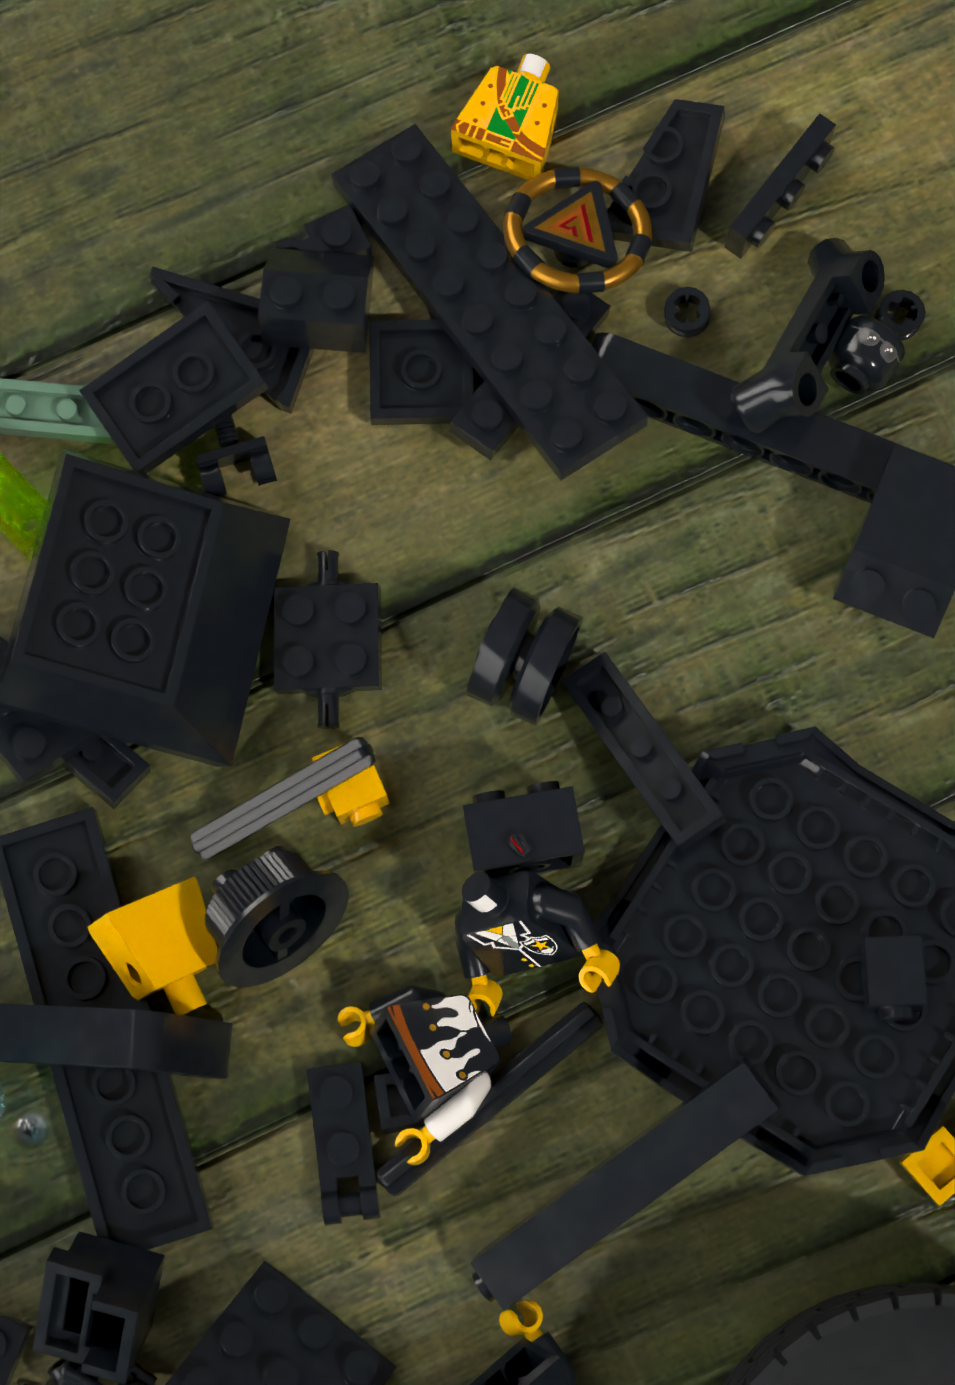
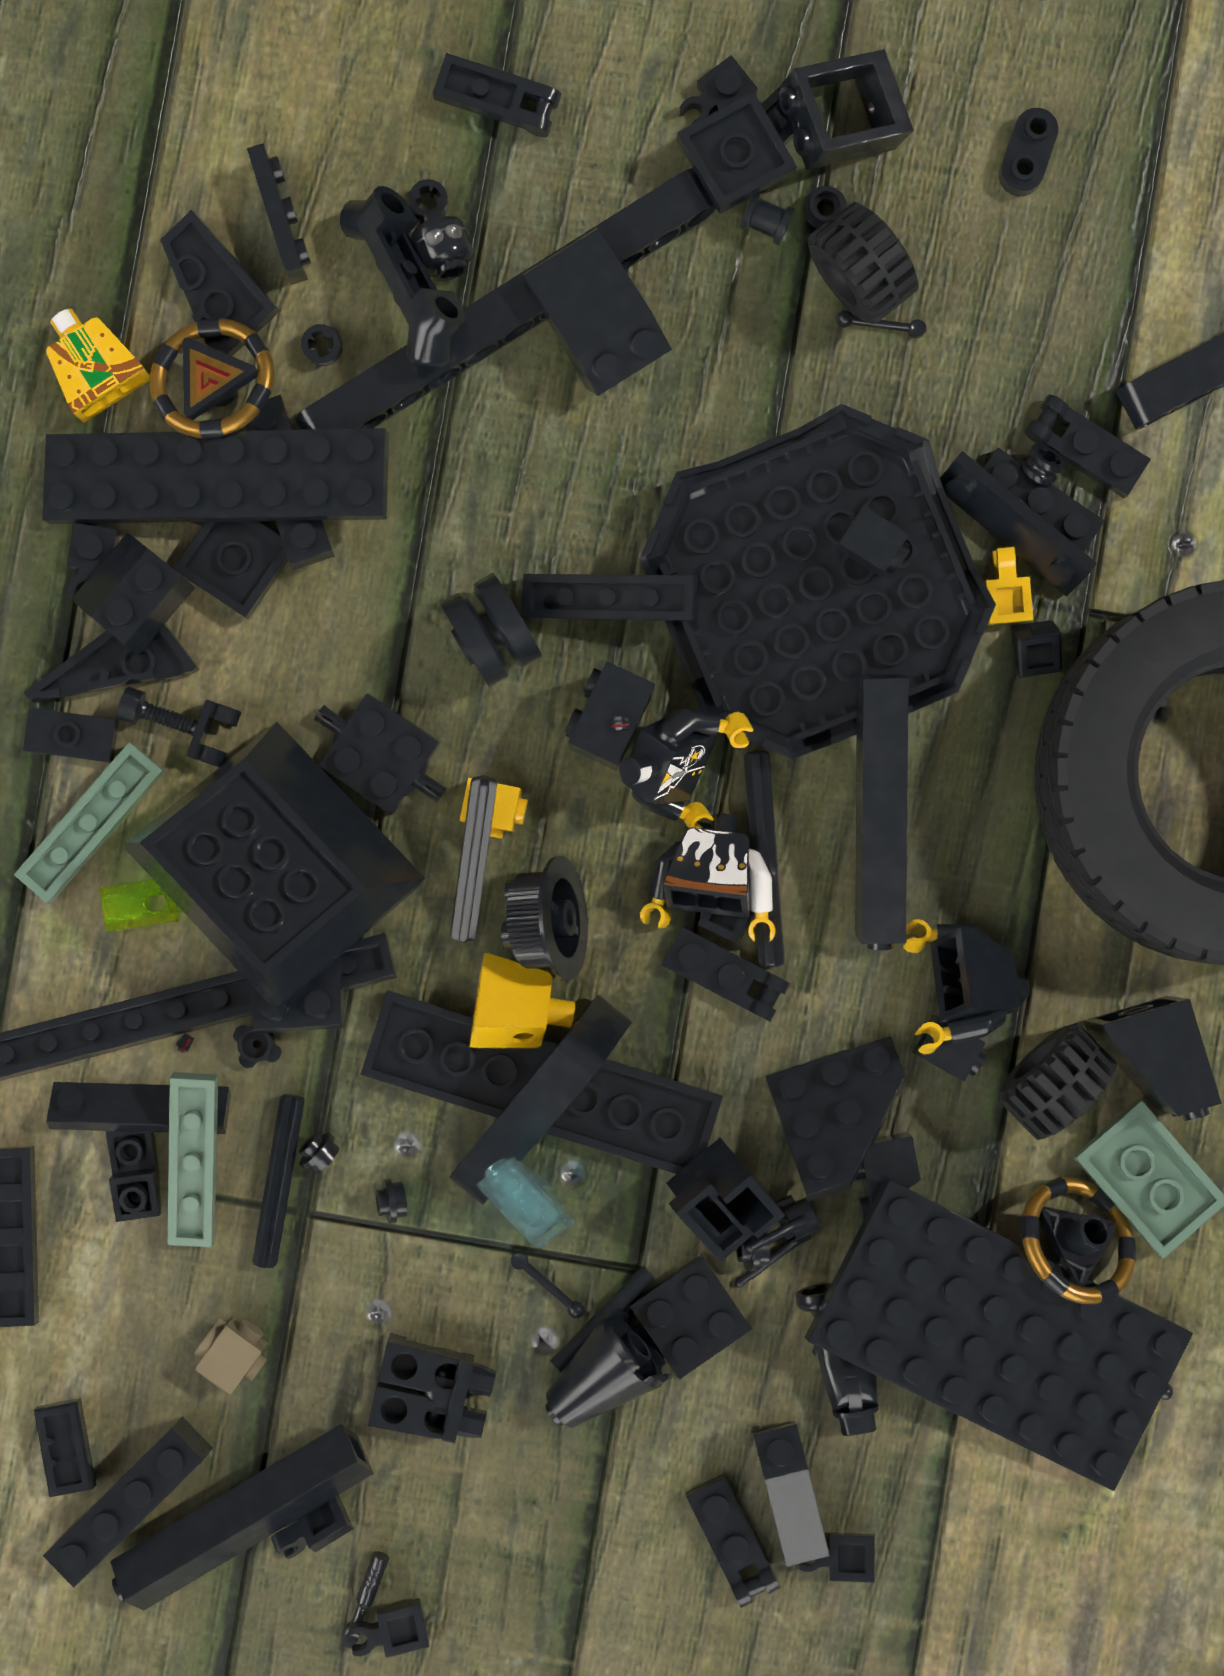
camera: 60 degrees left, 10 degrees up
black plate [79,301,269,474] -> none
none -> black plate [23,708,119,763]
none -> black slope [1011,620,1062,678]

